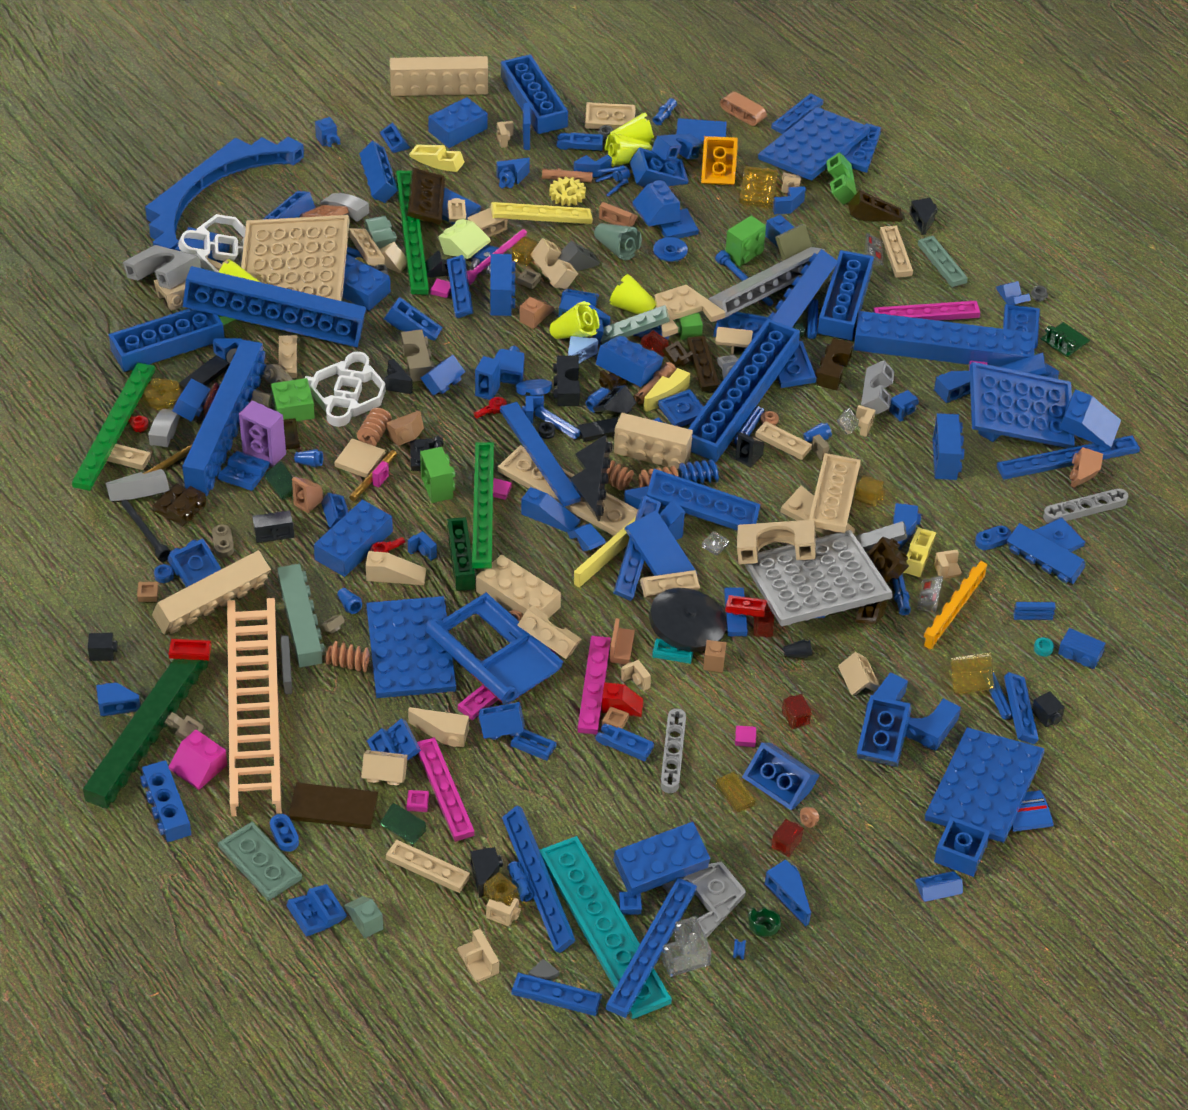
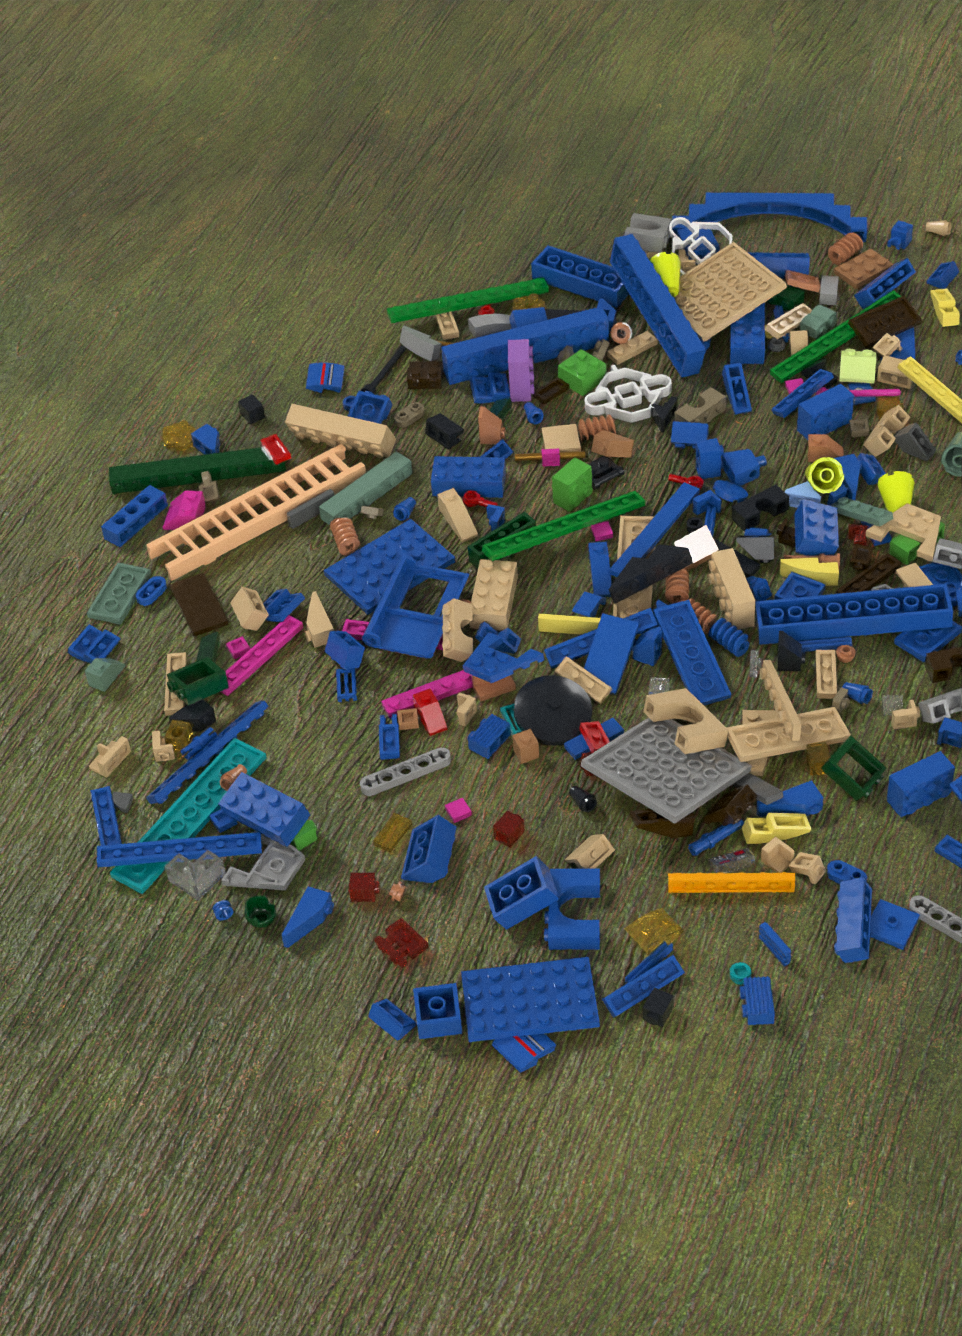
camera: 65 degrees right, 0 degrees up
medium nougat plate [137,582,159,602] -> none
none -> clear yellow plate [162,420,196,451]
none -> dark green window [167,657,229,705]
none -> nougat cone [220,764,247,791]
none -> blue slope [305,363,344,393]
none -> clear red plate [374,918,429,968]
none -> blue wing [463,632,544,683]
none -> blue brick [467,713,511,759]
none -> blue slope [475,622,521,654]
none -> nougat head [610,322,632,344]
none -> tile [674,525,720,571]
none -> clear plate [749,650,762,678]
none -> tan plate [760,660,801,741]
none -> tan bracket [789,852,826,884]
none -> dark green window [821,735,887,801]
none -> nougat piece [828,233,863,265]
none -> medium nougat plate [834,249,893,289]
none -> tan cone [926,220,951,236]

